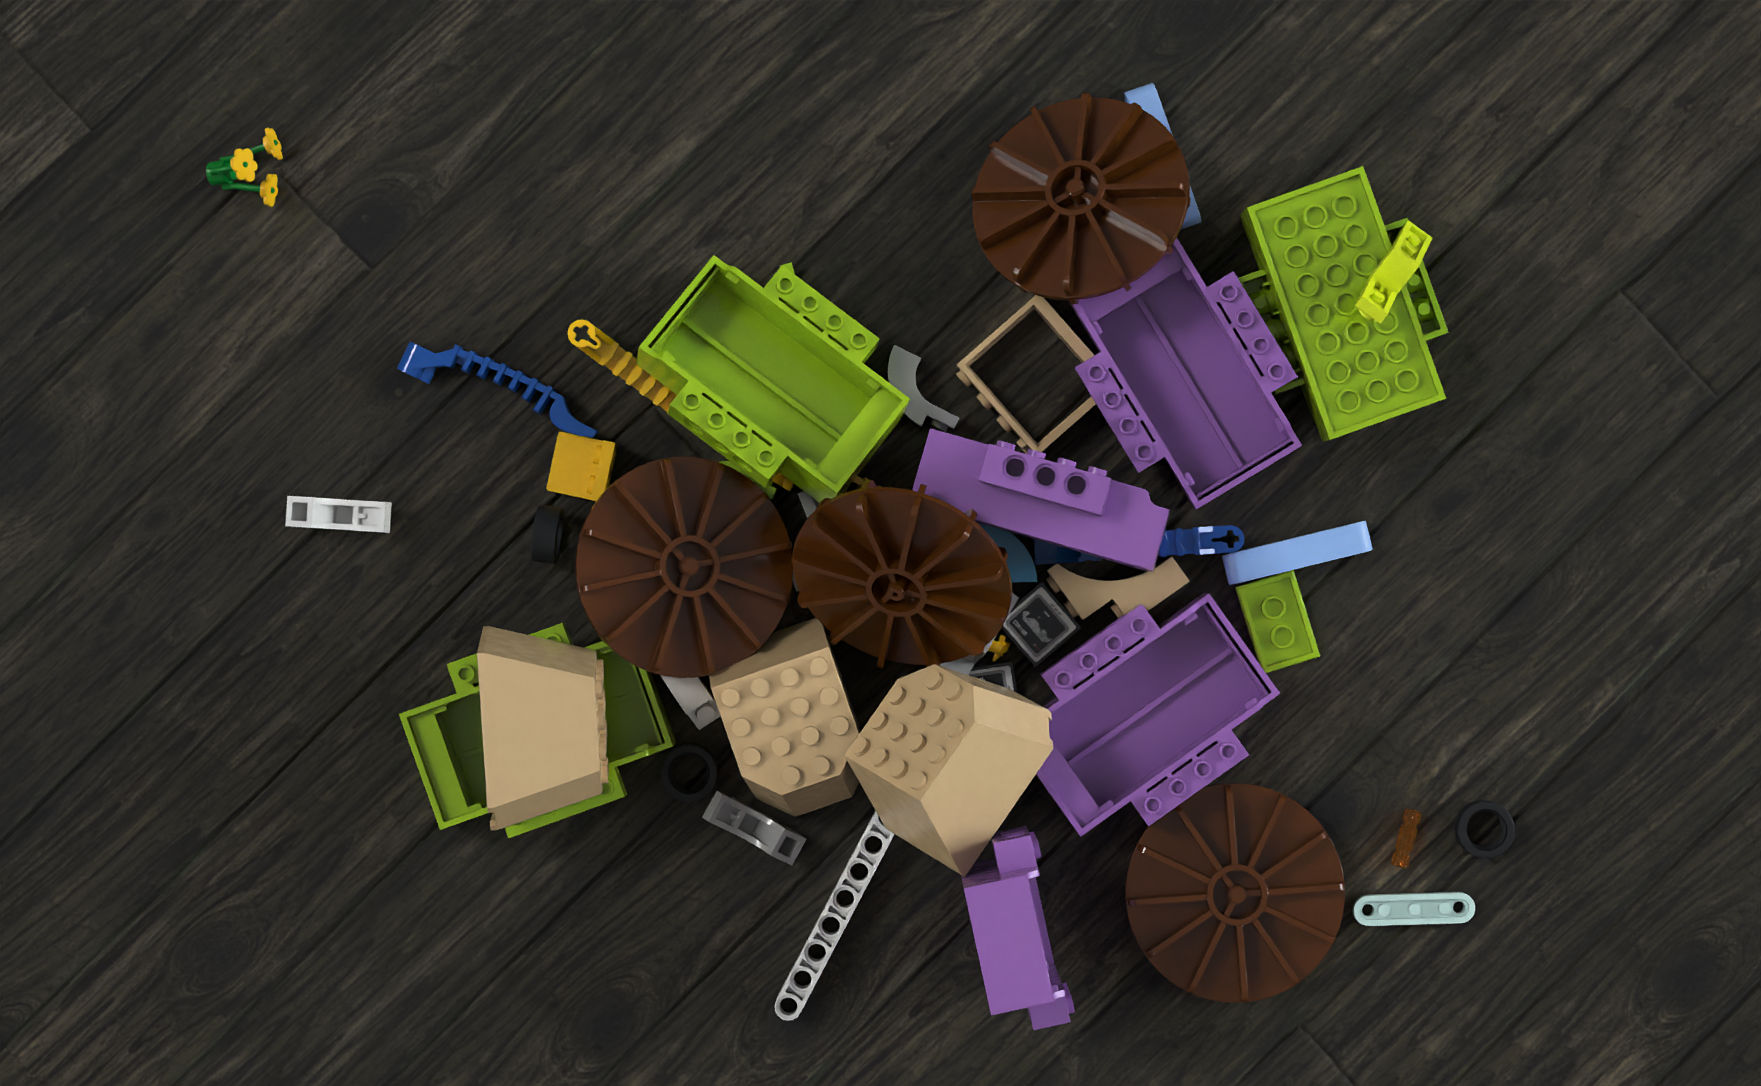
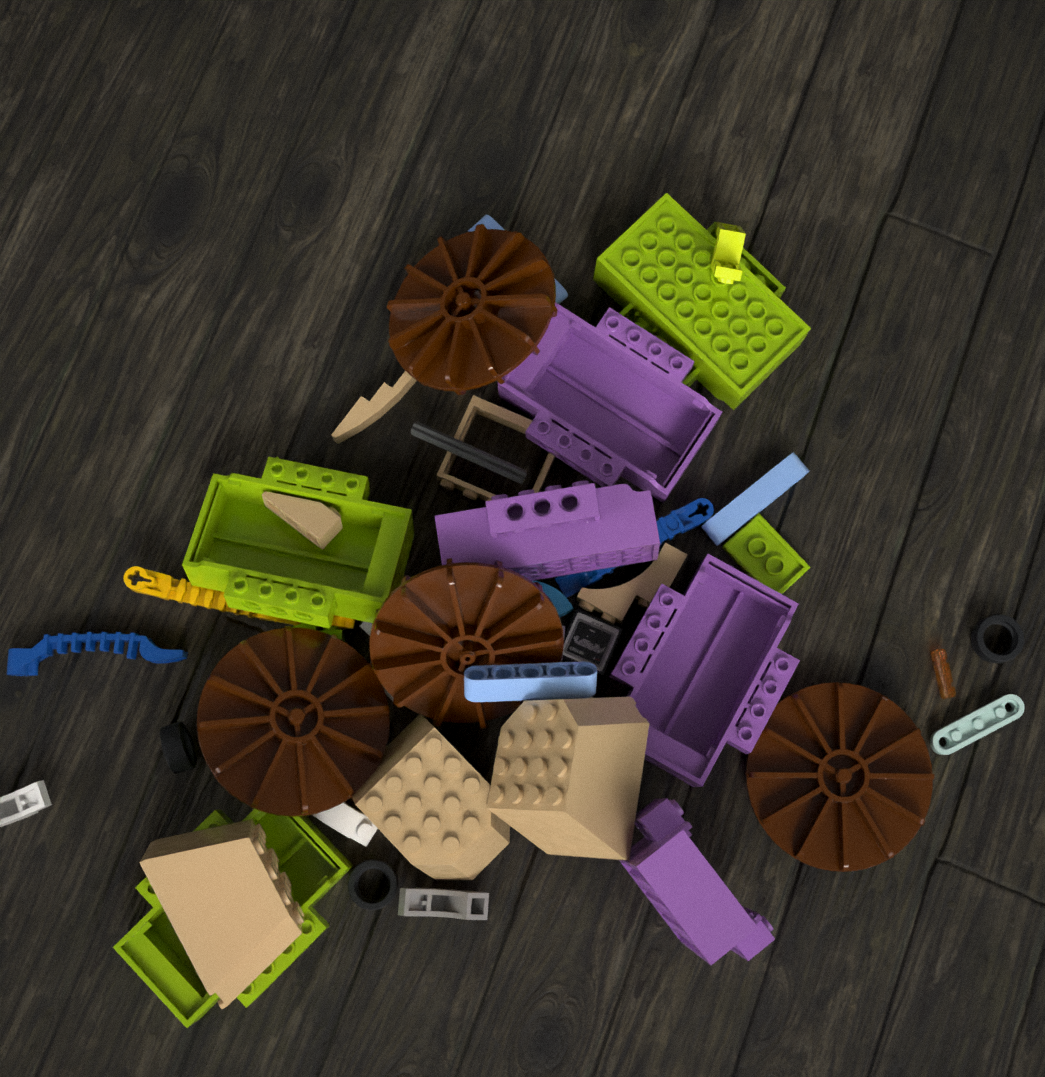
camera: 30 degrees left, 10 degrees down
yellow bracket [546,432,618,501] -> none
white beam [775,810,894,1021] -> none
light grey arch [888,345,959,432] -> none
none -> tan slope [262,491,343,550]
none -> tan slope [332,371,416,444]
none -> dark grey axle [411,421,527,484]
none -> light blue beam [464,661,597,702]

